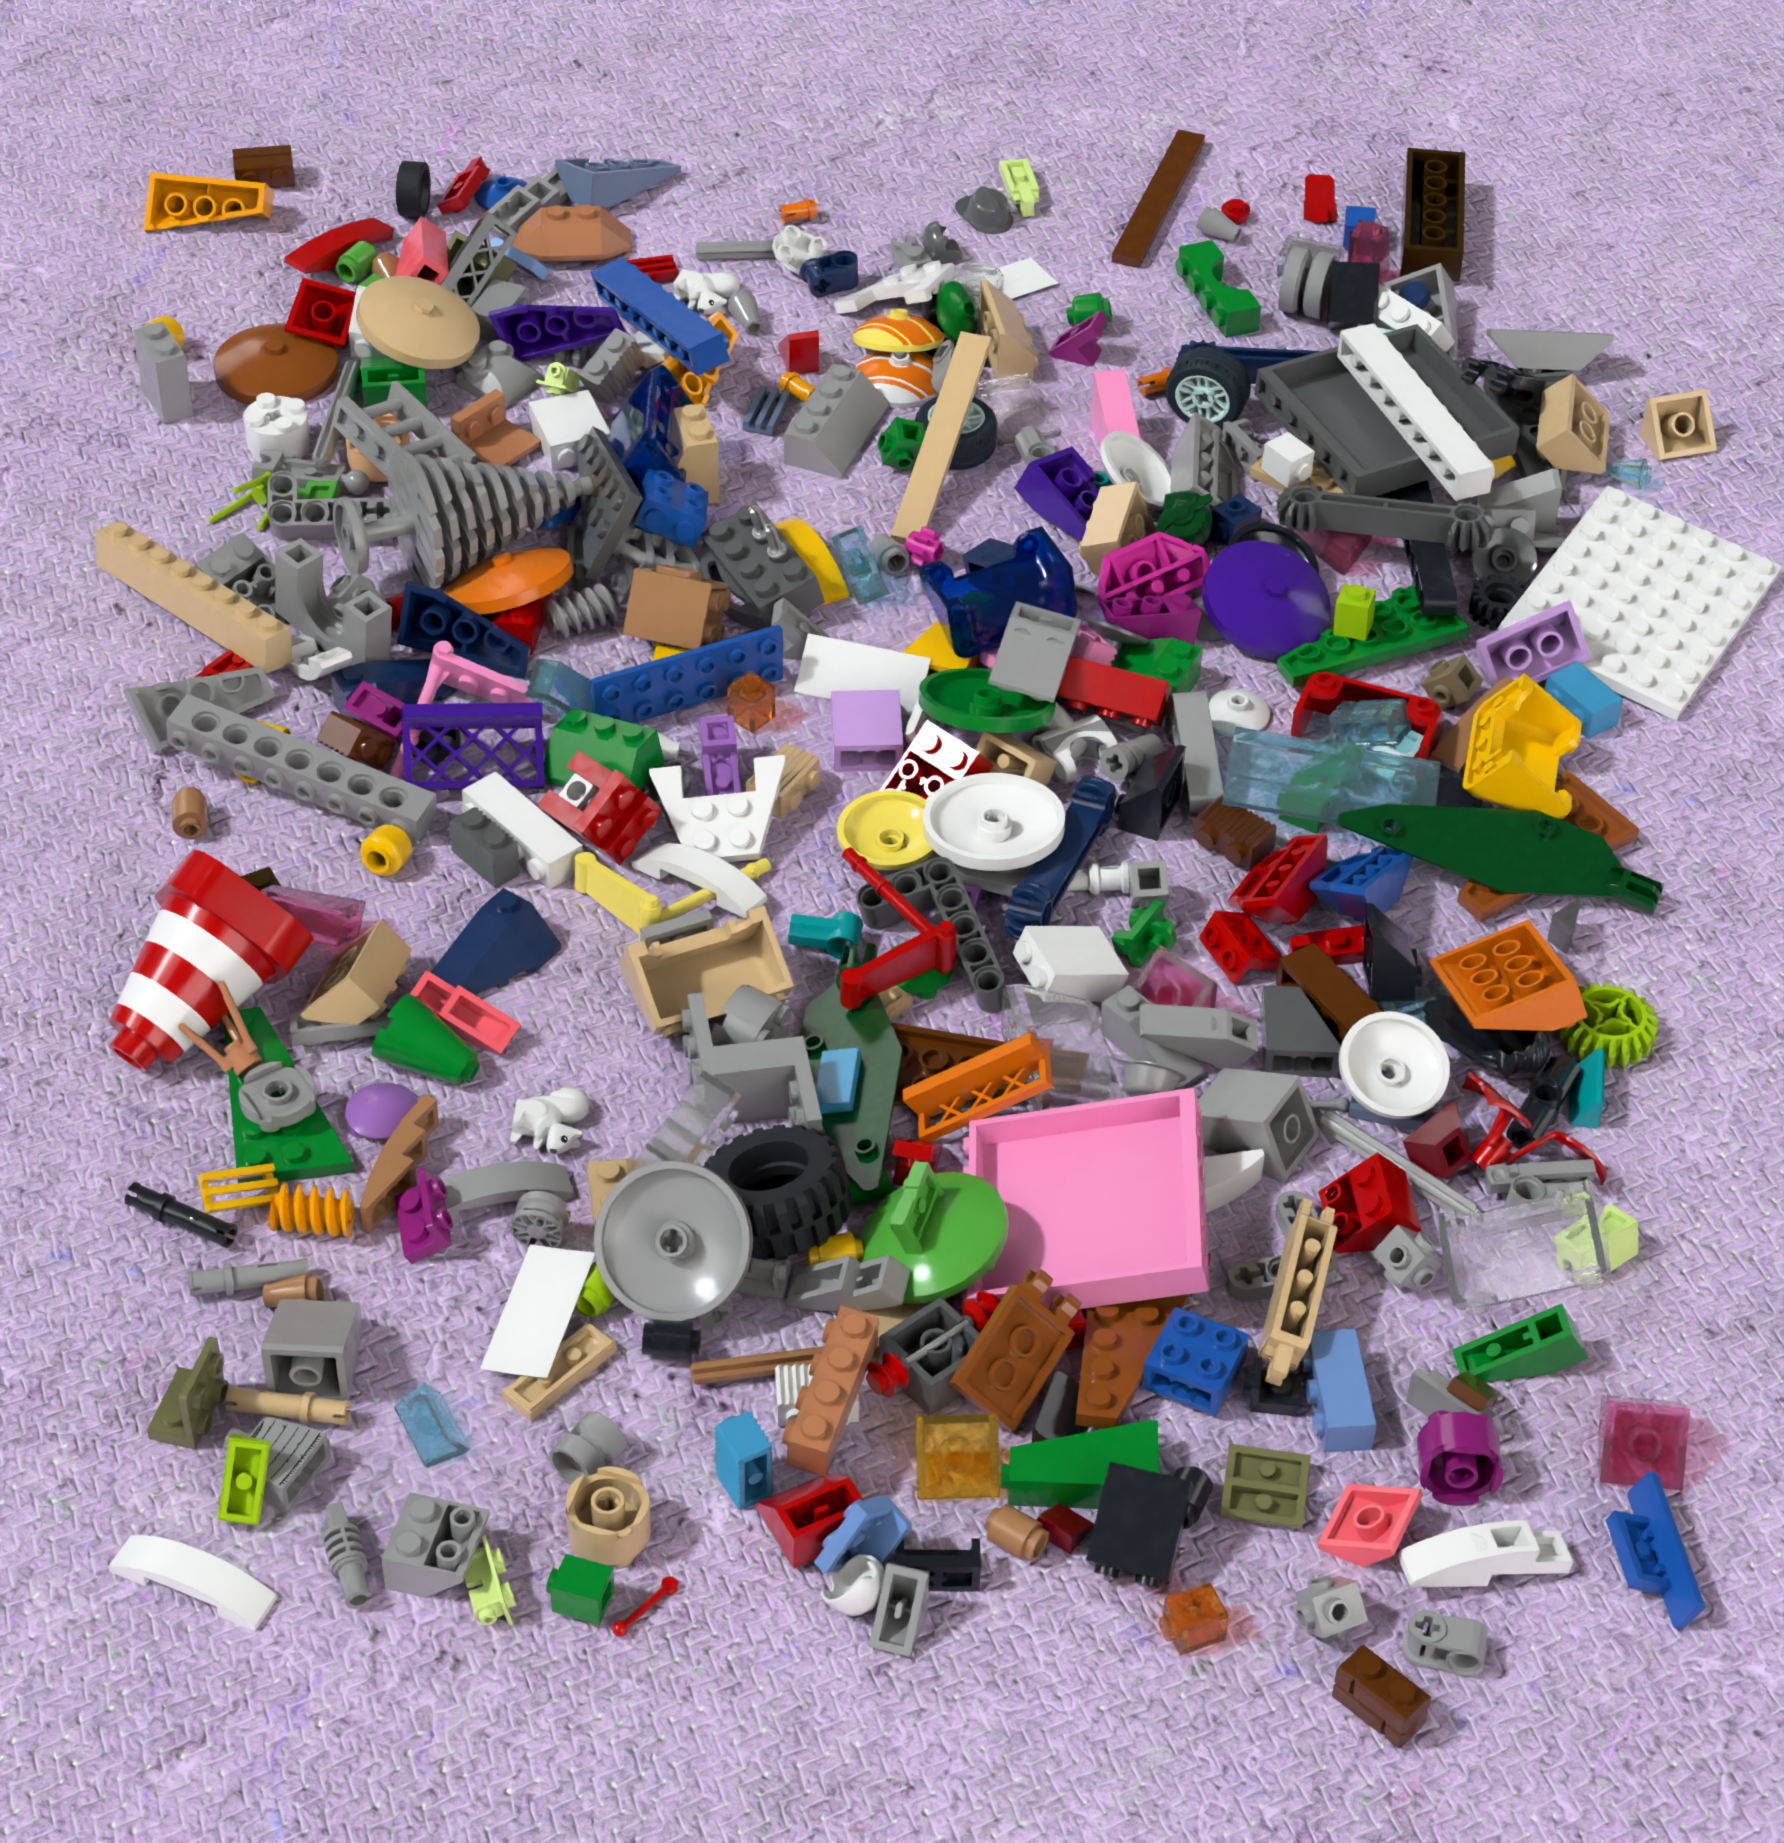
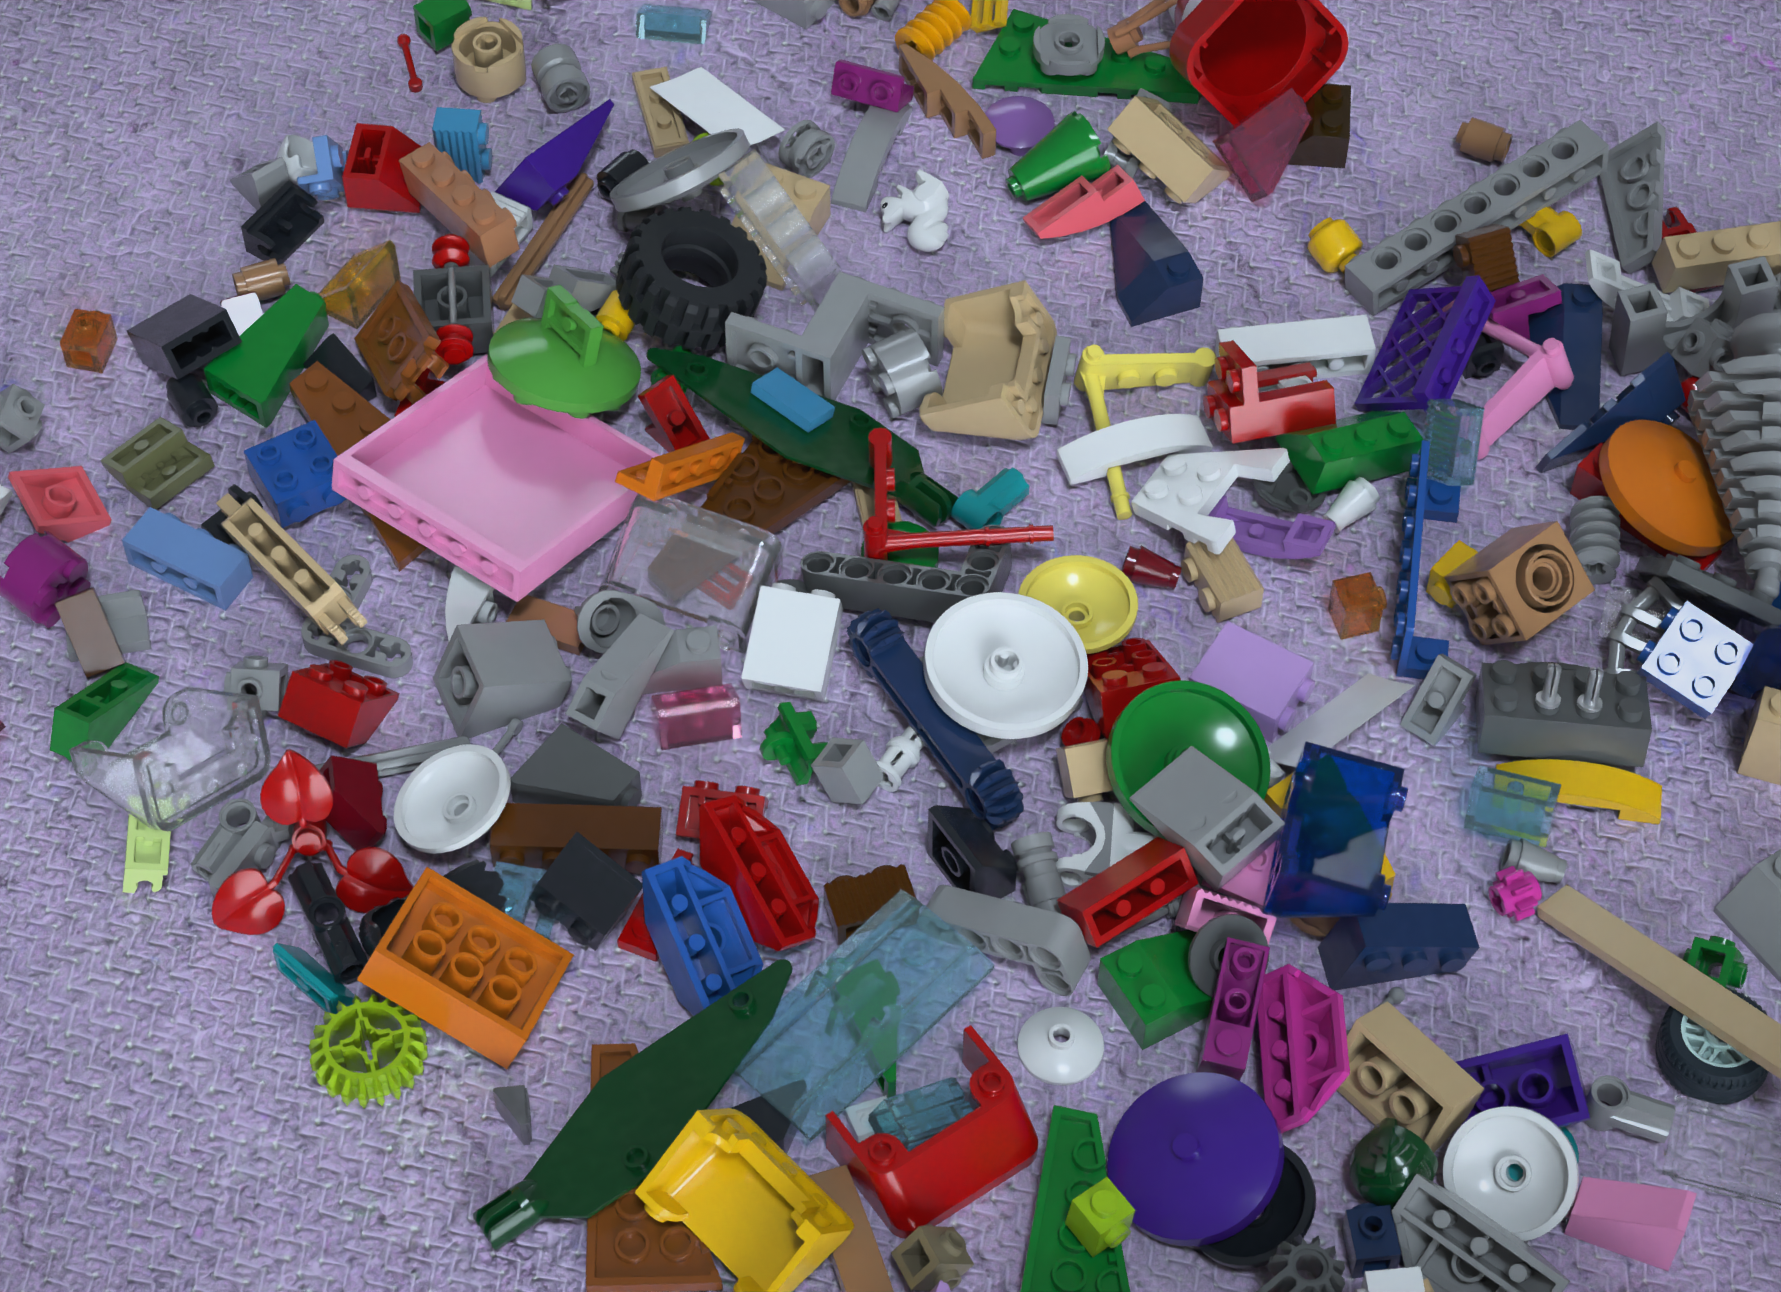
camera: 125 degrees right, 10 degrees up
dark grey brick [448,807,520,888] -> none
none -> dark purple wedge [495,99,615,211]
none -> dark red cone [1121,545,1182,589]

